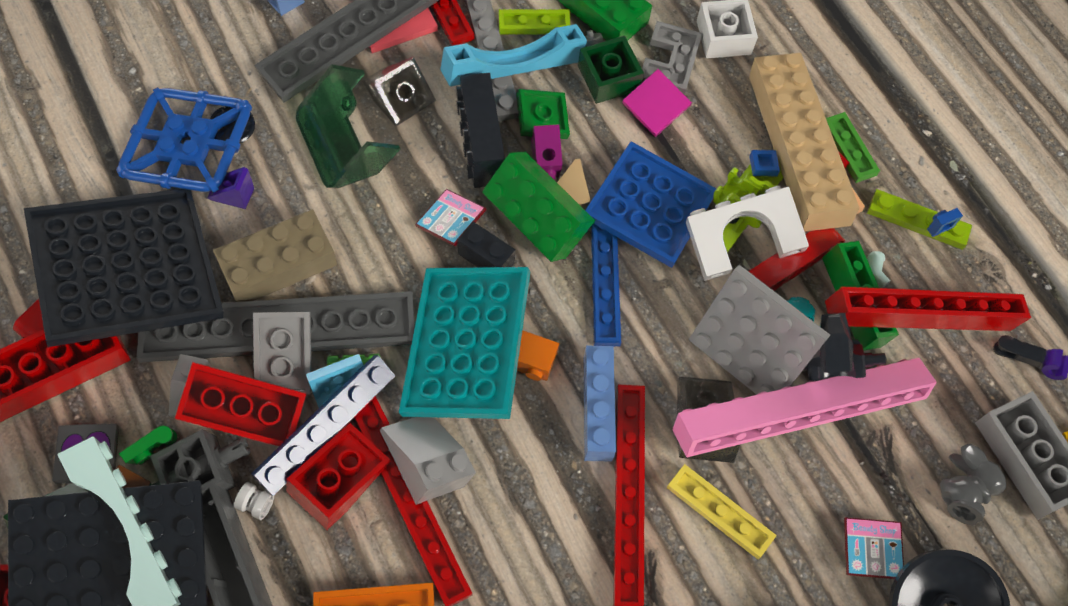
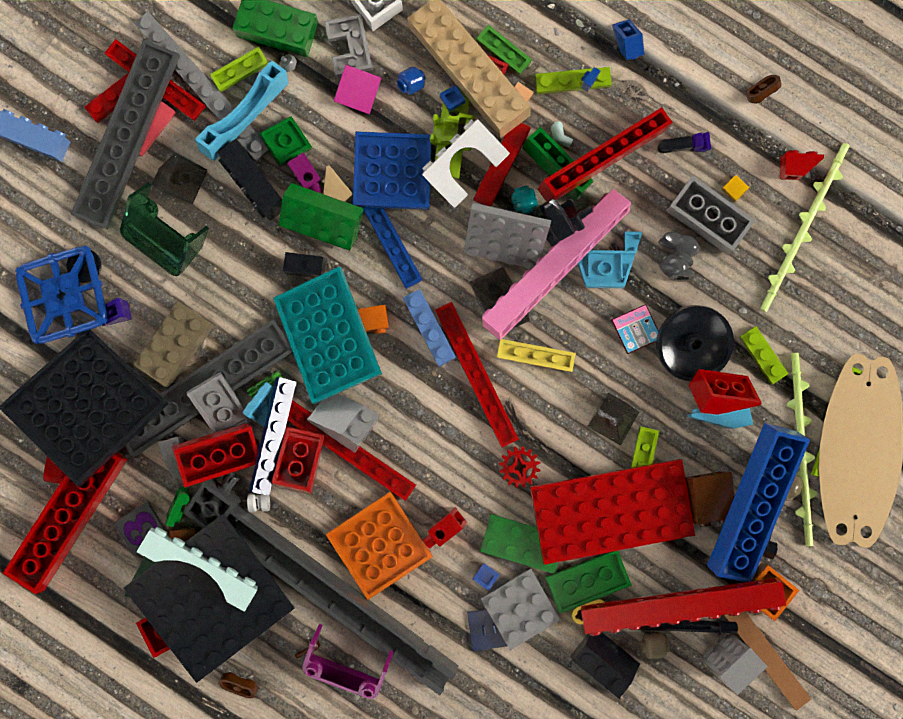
camera: 20 degrees left, 20 degrees up
piece [415,189,486,246] -> none
dark green brick [578,36,644,104] -> none
none -> blue head [397,67,426,95]
none -> medium azure wing [577,232,642,288]
none -> blue slope [612,19,645,60]

